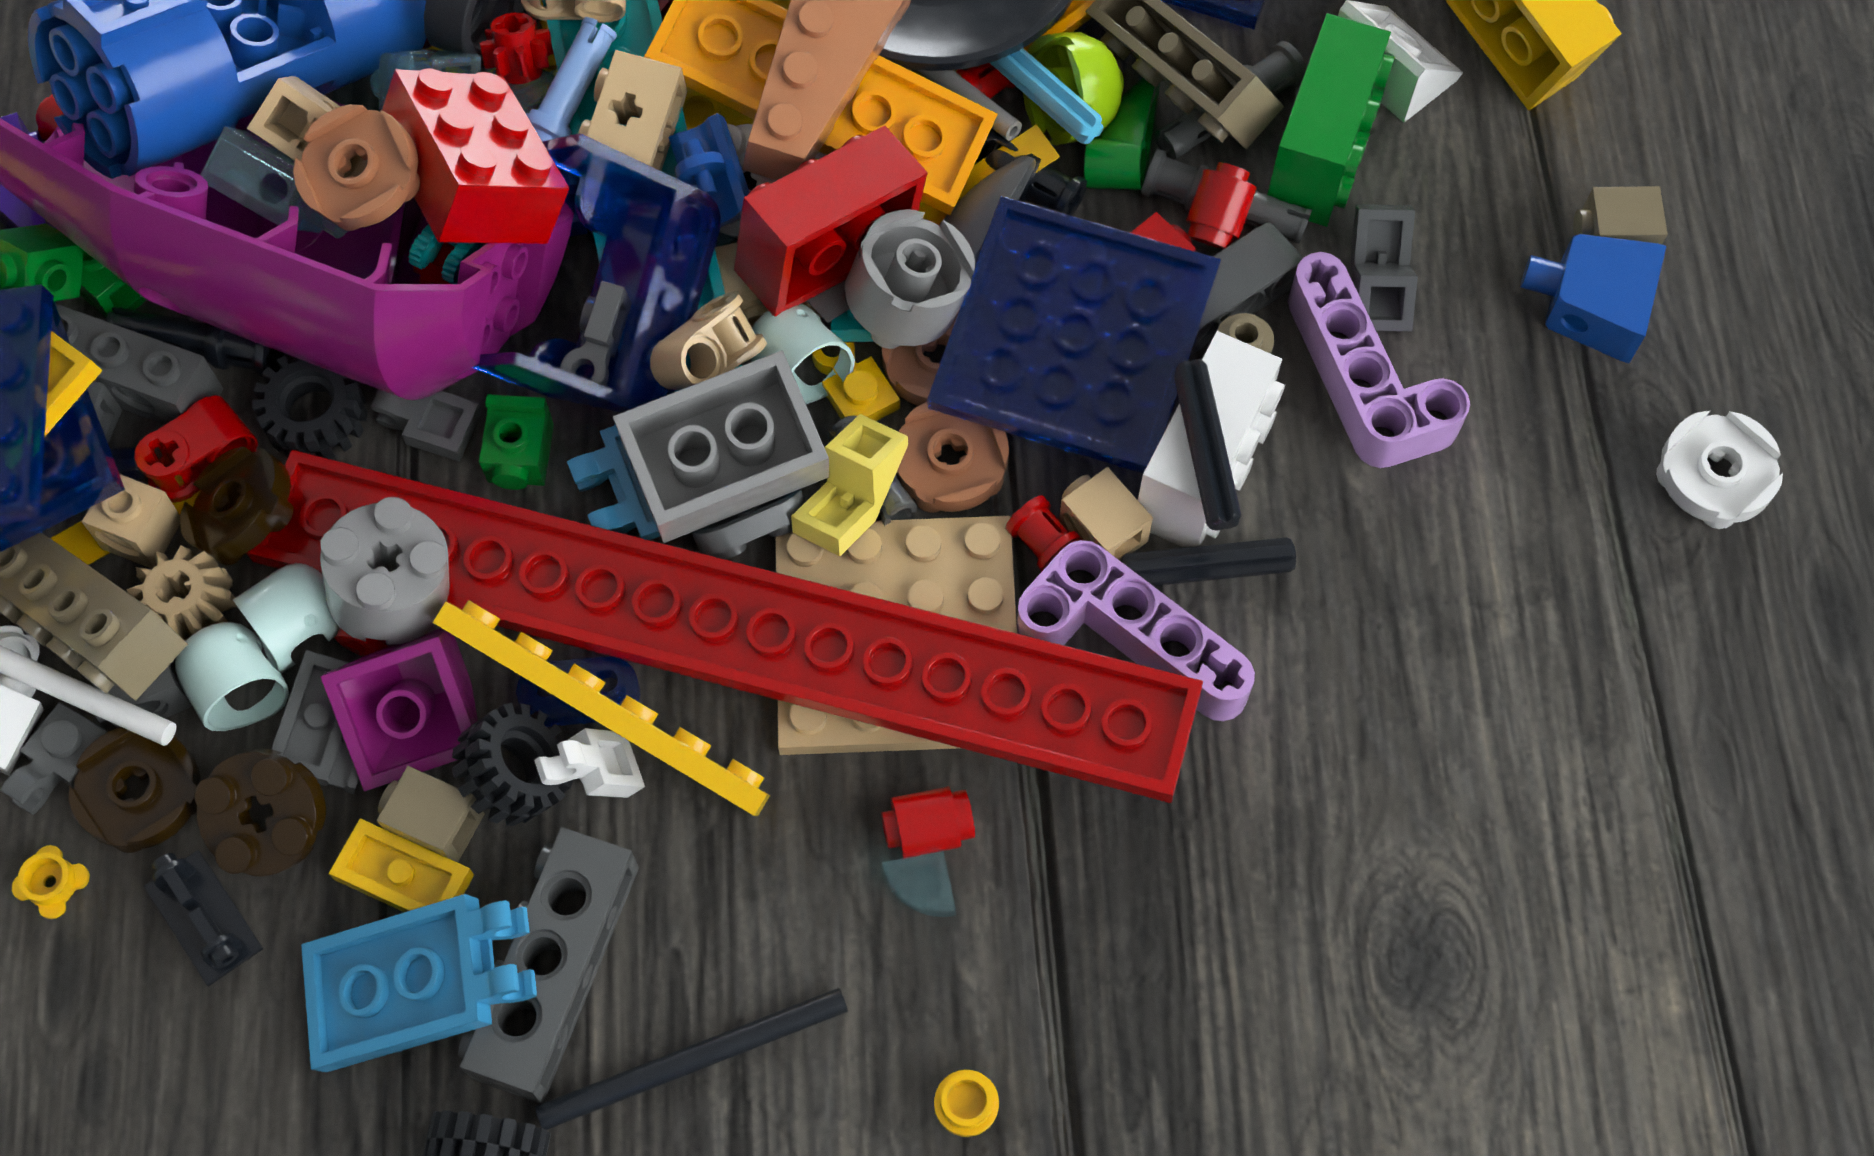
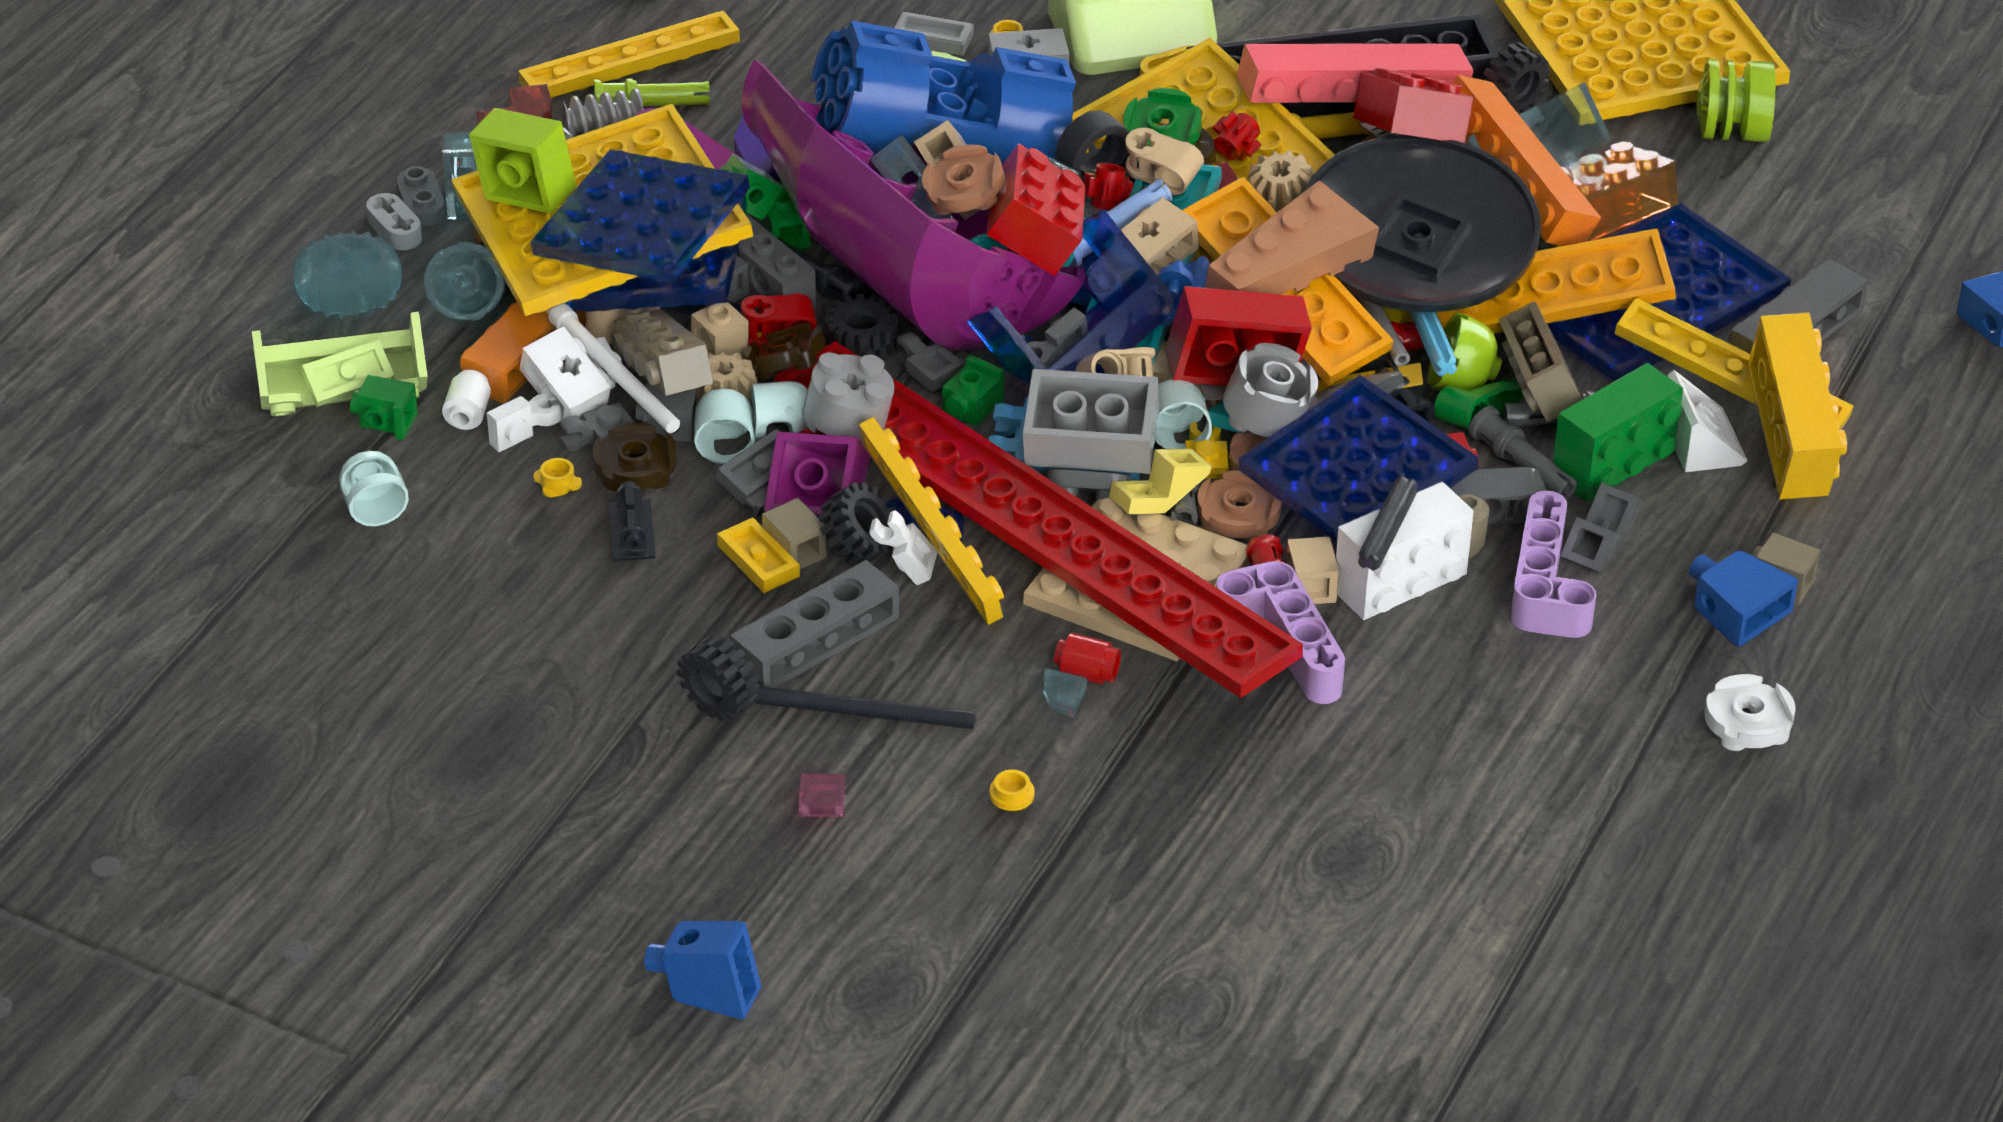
camera: 30 degrees right, 25 degrees down
dark brown plate [195,749,326,876] -> none
dark azure tile [301,894,537,1072] -> none
black axle [1121,537,1296,586] -> none
red brick [1186,162,1257,250] -> none

